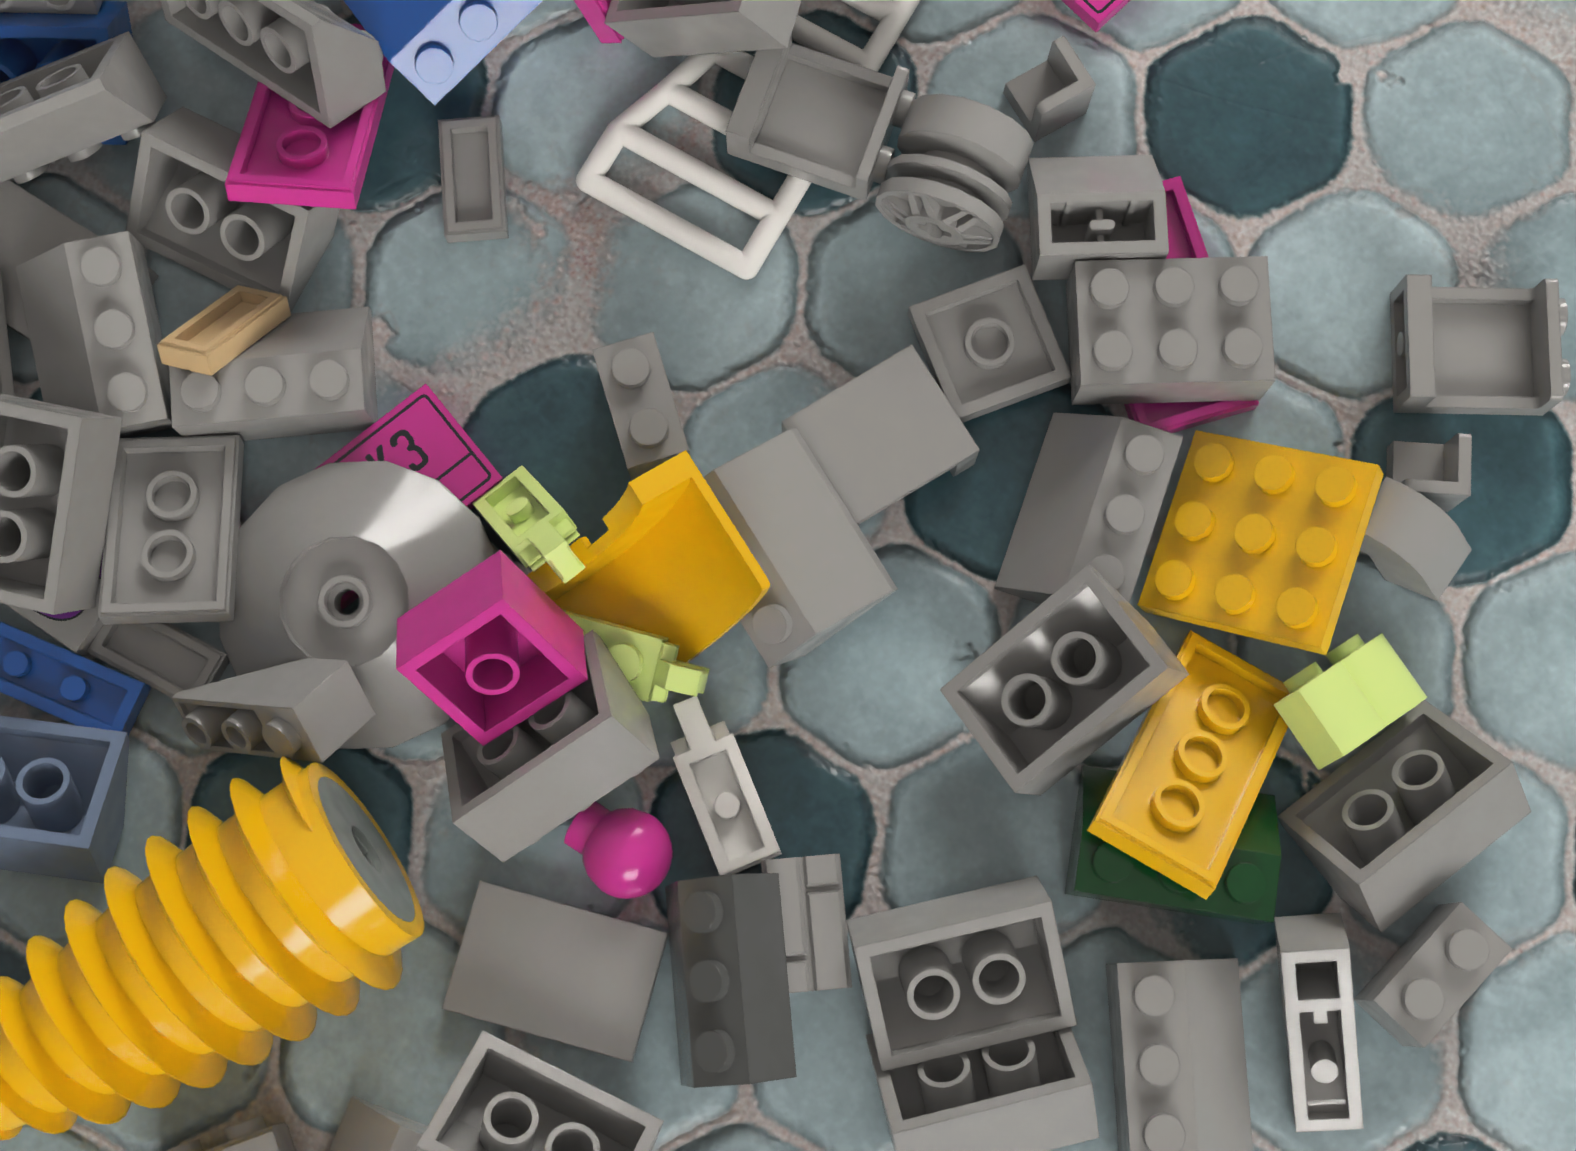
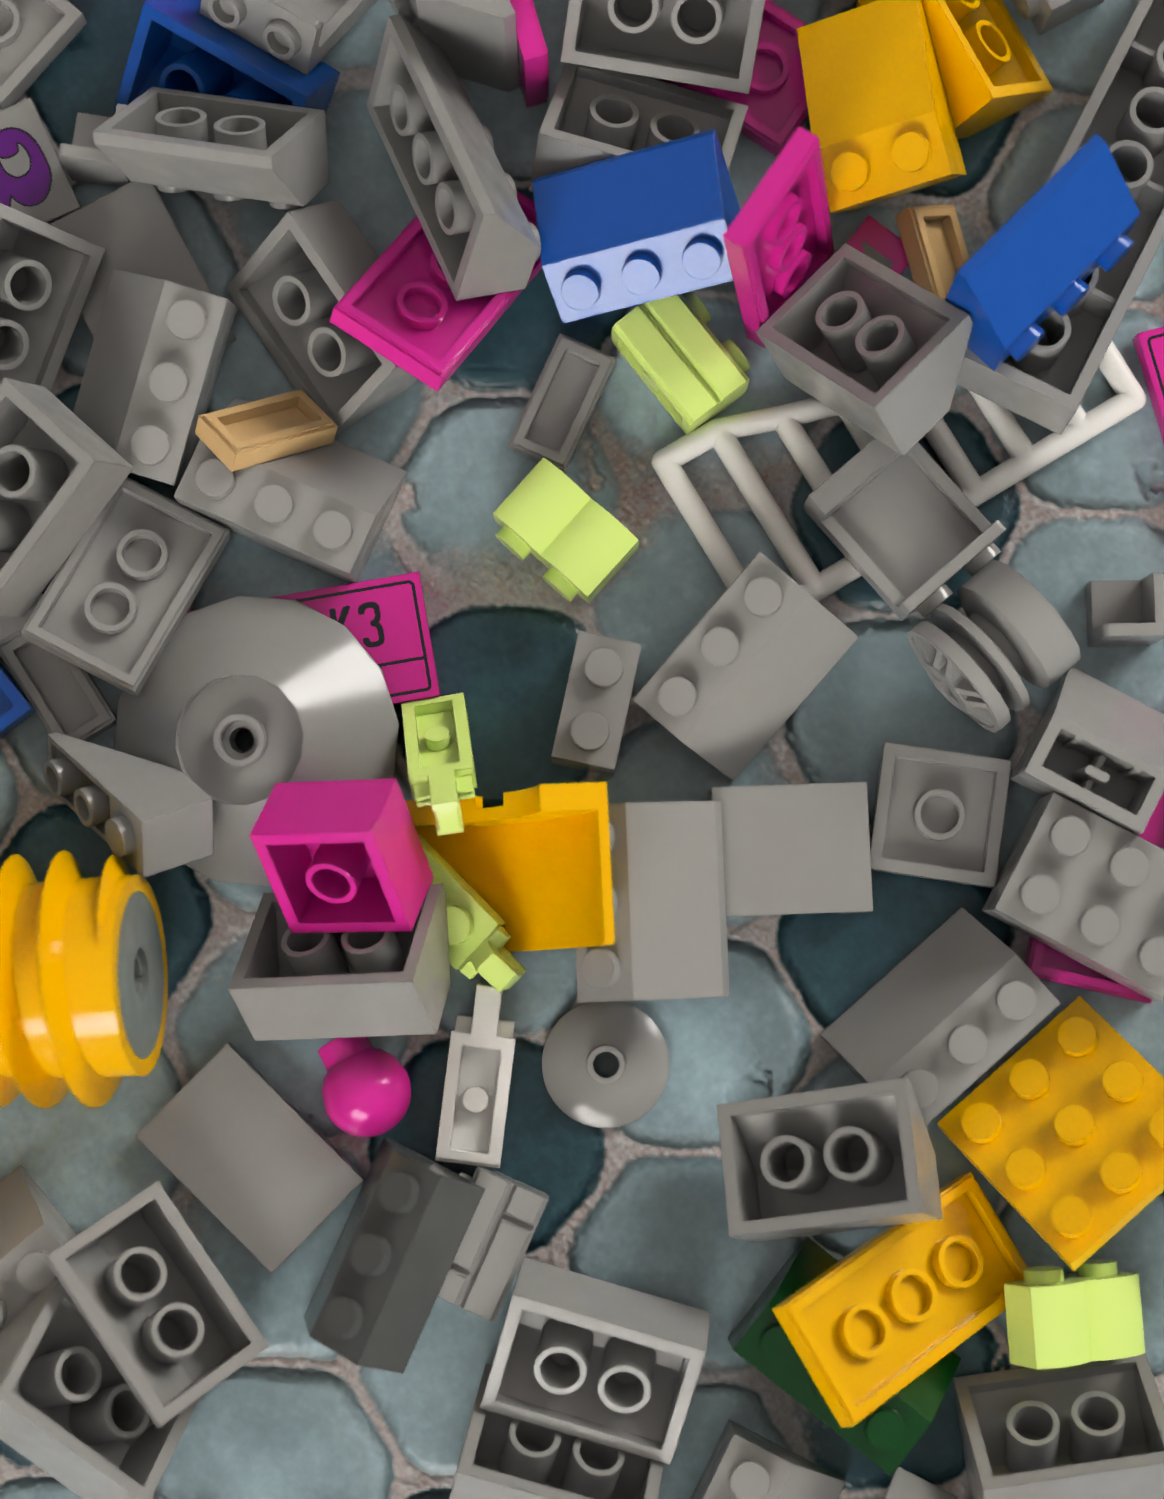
camera: 25 degrees right, 5 degrees up
none -> yellowish green brick [493,457,639,604]
none -> light grey dish [542,1001,669,1128]
none -> yellowish green brick [611,291,750,434]
none -> light grey slope [632,552,859,781]

